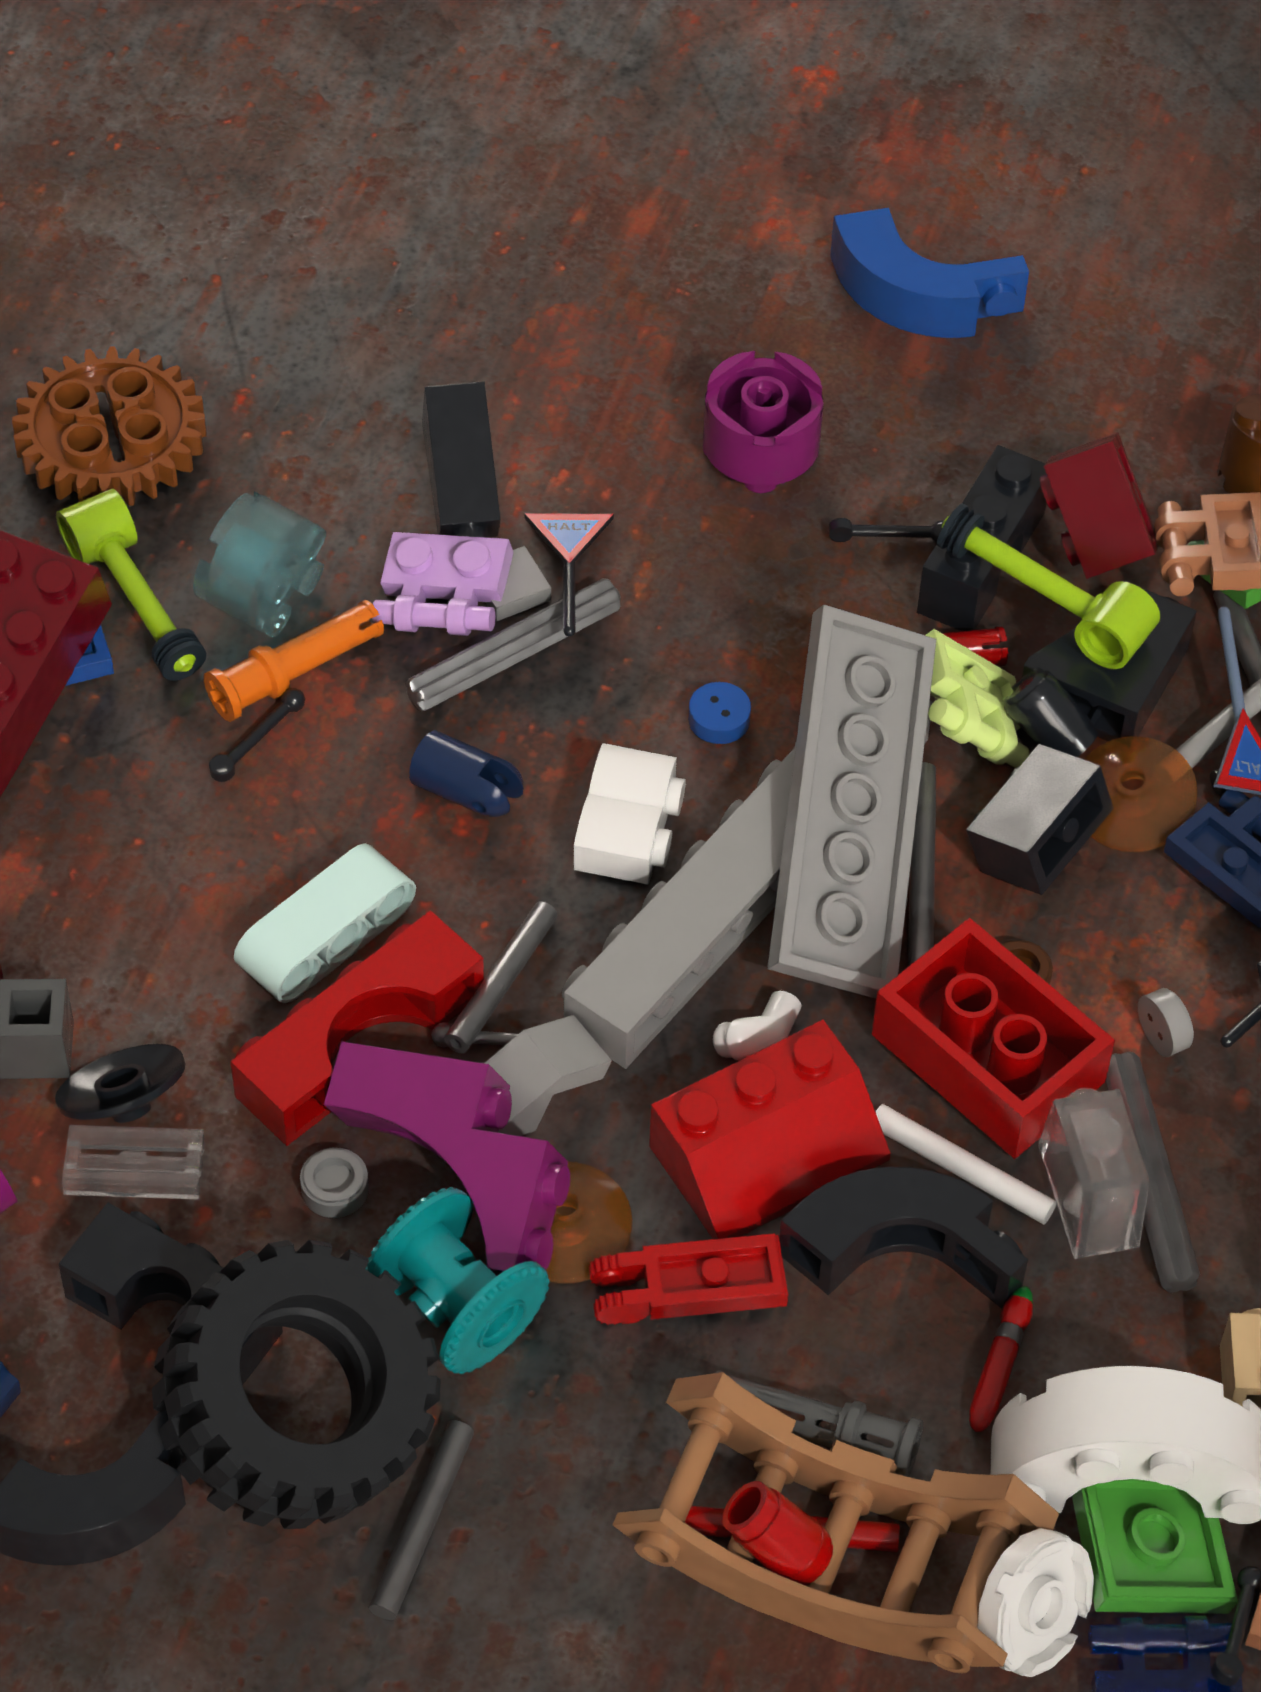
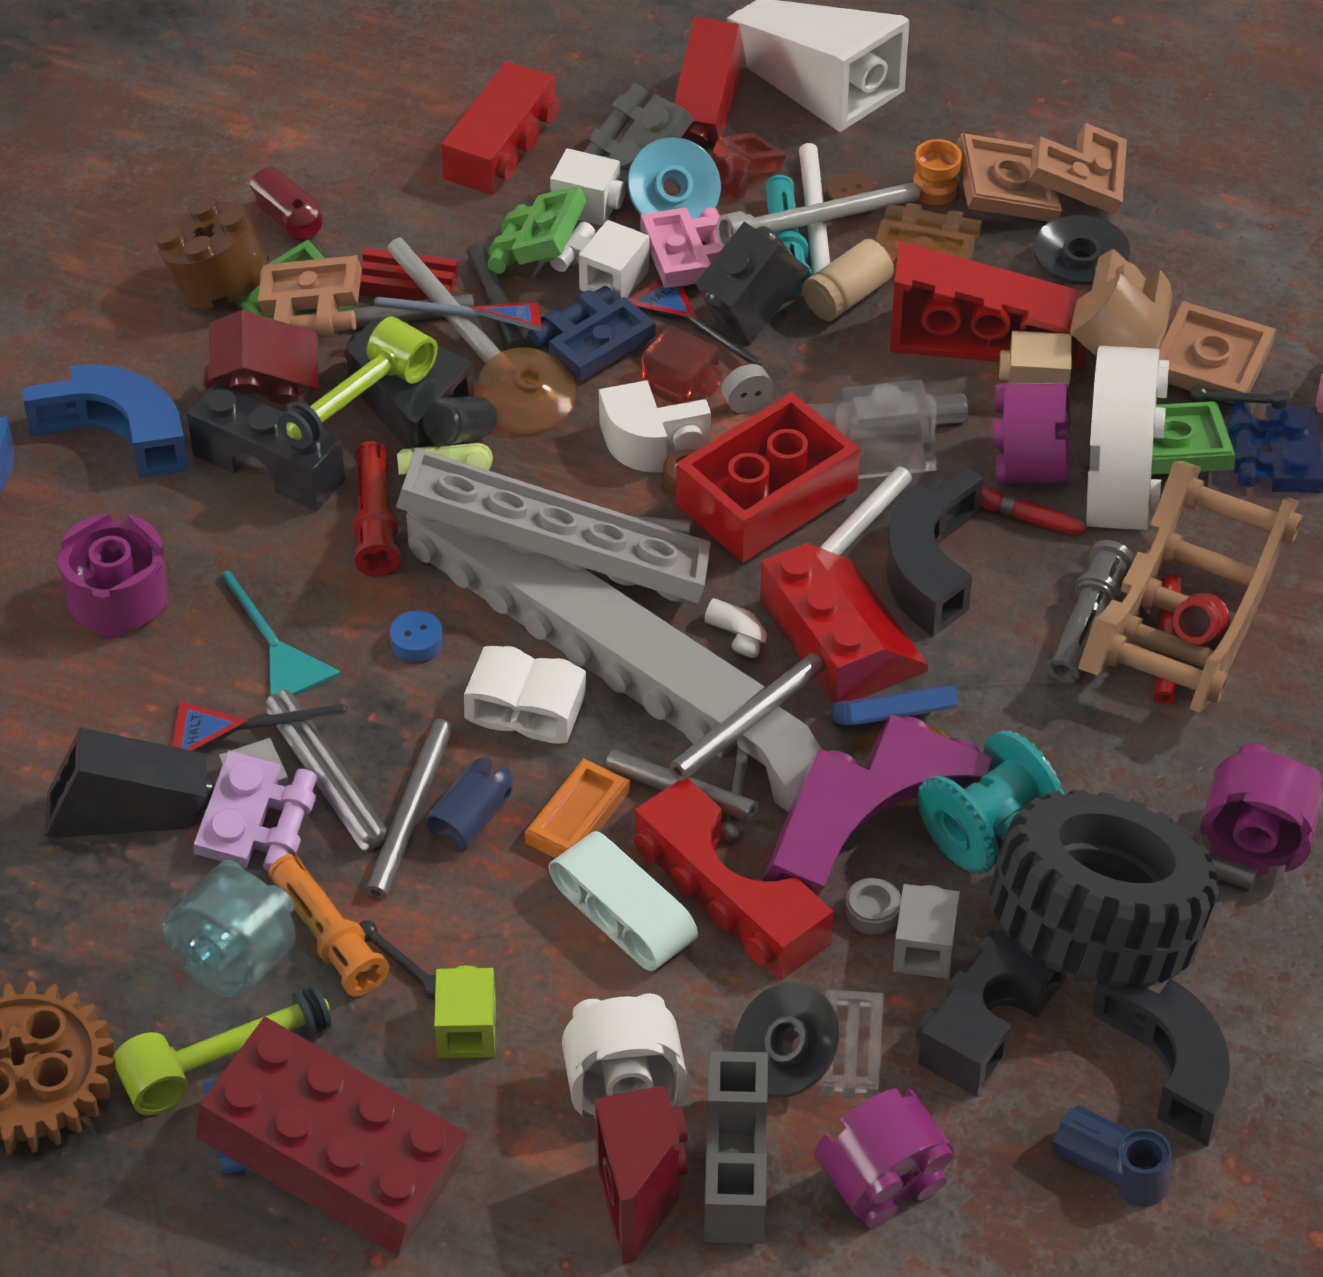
camera: 85 degrees left, 5 degrees down
red hinge [588,1233,788,1325] -> none
black hinge [829,518,944,543] -> none
brick [966,744,1114,895] -> none
white tile [978,1528,1094,1677] -> none
none -> blue arch [22,365,189,478]
none -> teal piece [222,570,341,696]
none -> flat silver piece [365,719,453,900]
none -> lime brick [434,965,496,1059]
none -> orange tile [525,758,630,858]
none -> white brick [562,994,688,1118]
none -> white brick [599,380,711,472]
none -> clear red brick [642,325,722,405]
none -> flat silver piece [669,653,824,781]
none -> blue tile [830,686,959,725]
none -> light grey brick [893,884,960,979]
none -> magenta brick [993,382,1071,485]
none -> magenta brick [1200,743,1323,874]

